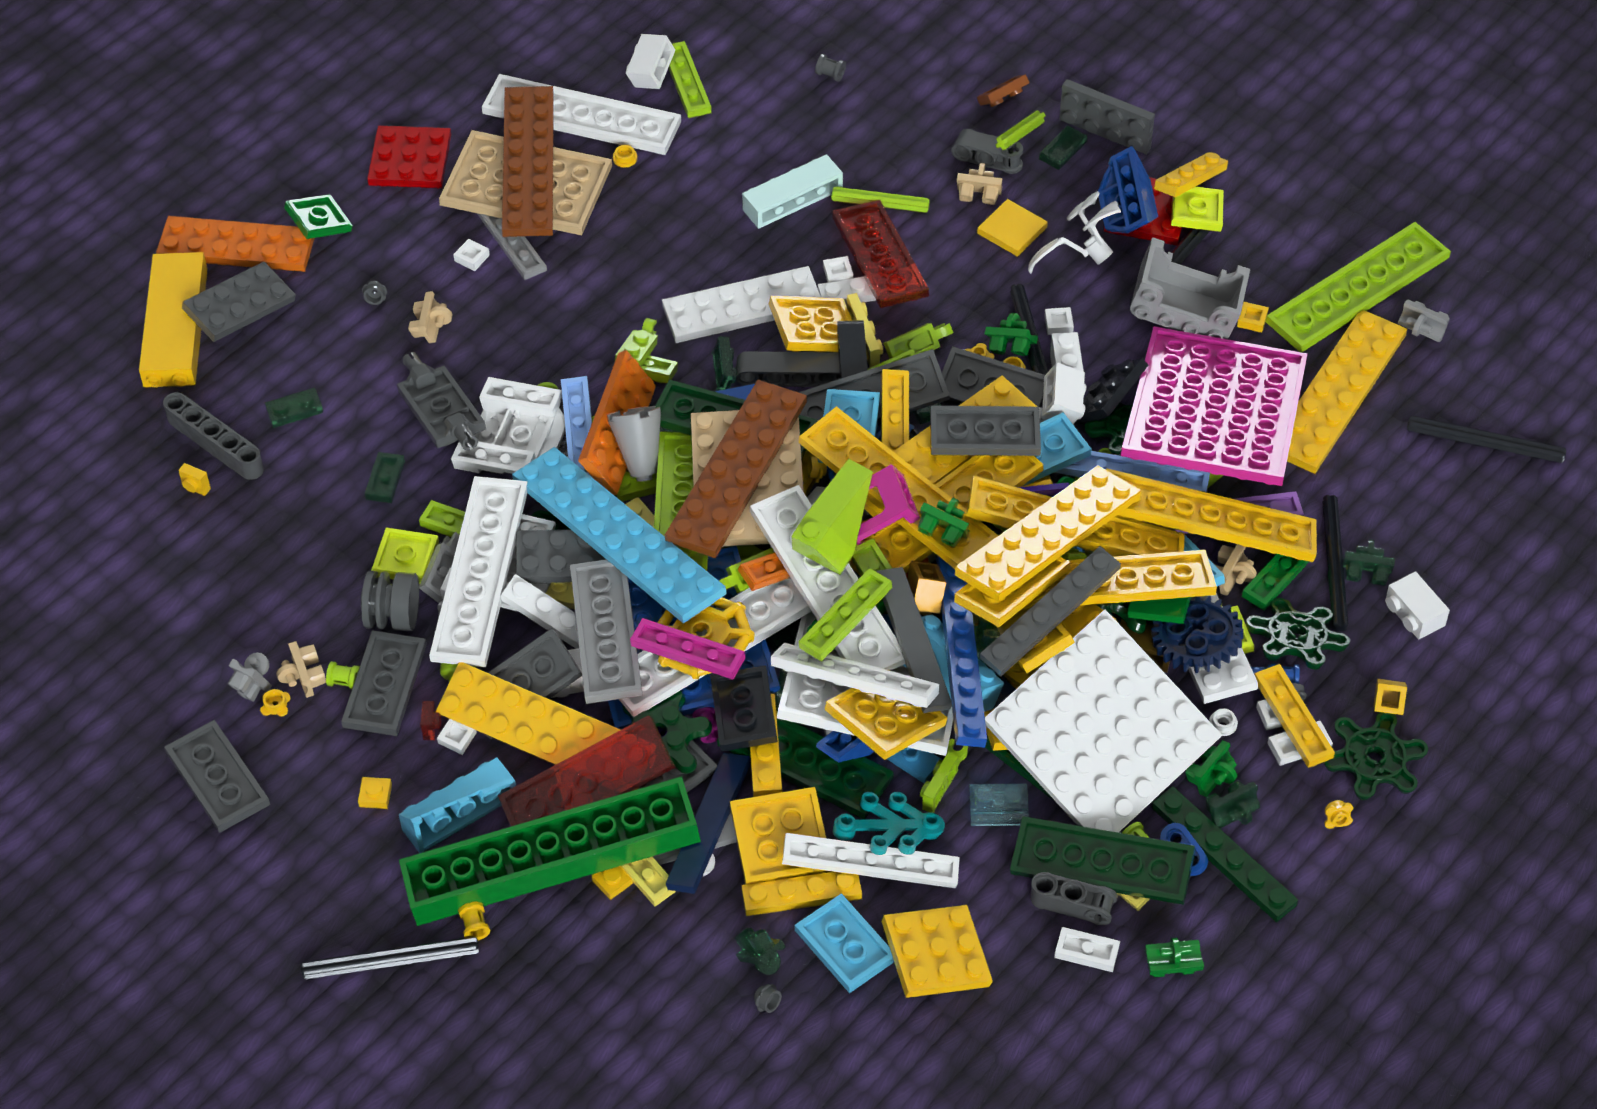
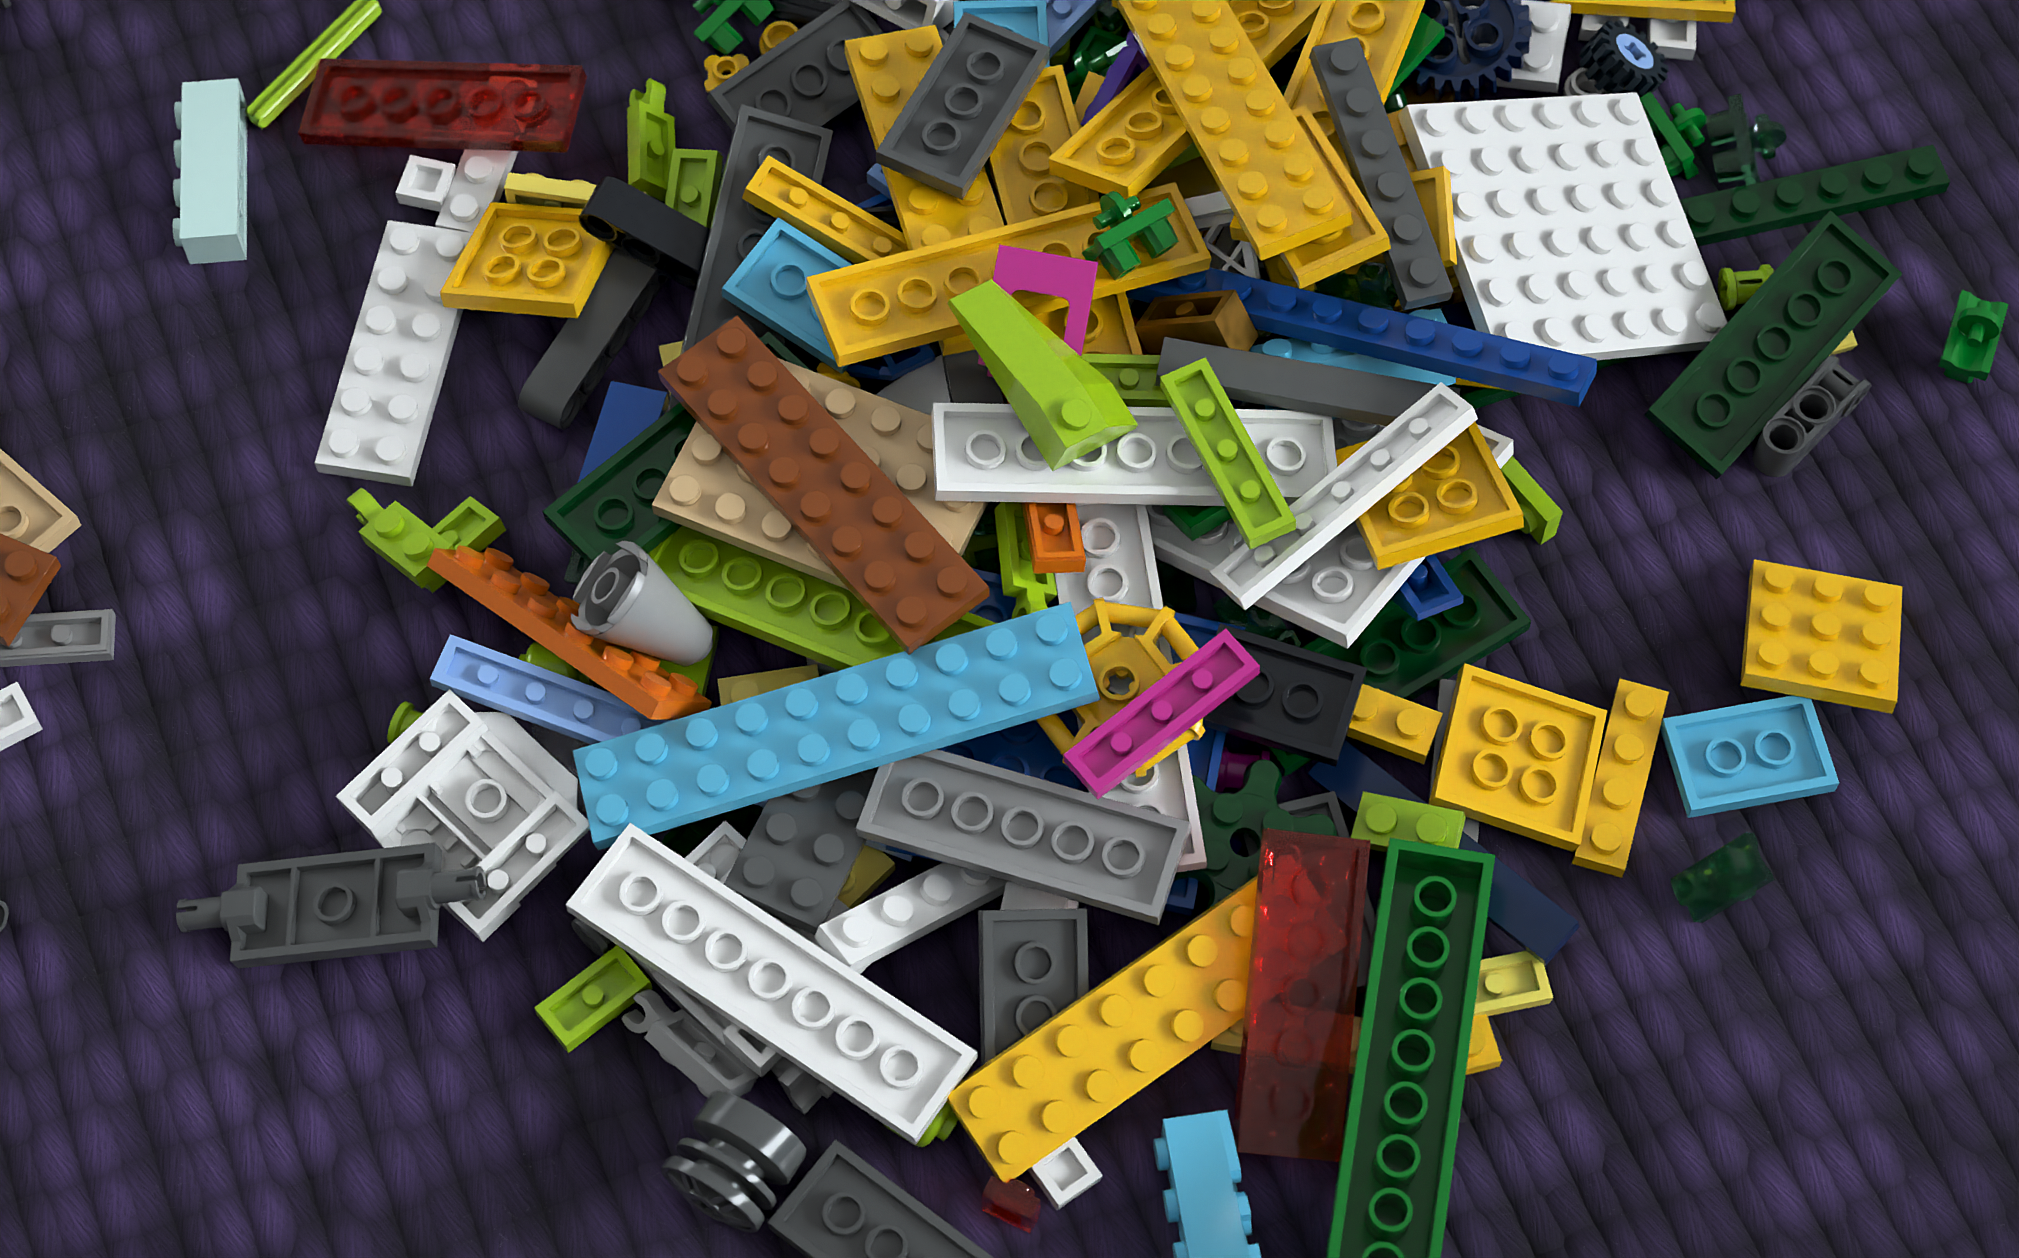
camera: 65 degrees left, 10 degrees up
clear green plate [265,387,324,428] -> none
clear green plate [365,452,405,503] -> none
neon yellow plate [371,528,439,583] -> none
tan hips [408,291,453,343] -> none
clear green plate [712,336,737,391] -> none
dark grey plate [754,984,782,1013] -> none
white plate [782,833,959,888] -> none
teal plant [832,792,945,855] -> none
clear light blue plate [969,784,1029,826] -> none
white plate [1055,927,1120,972] -> none
blue plate [1160,823,1208,876] -> none
yellow plate [1324,800,1353,829] -> none
none -> lime plate [1351,791,1466,852]
none -> black wheel [1579,20,1669,98]

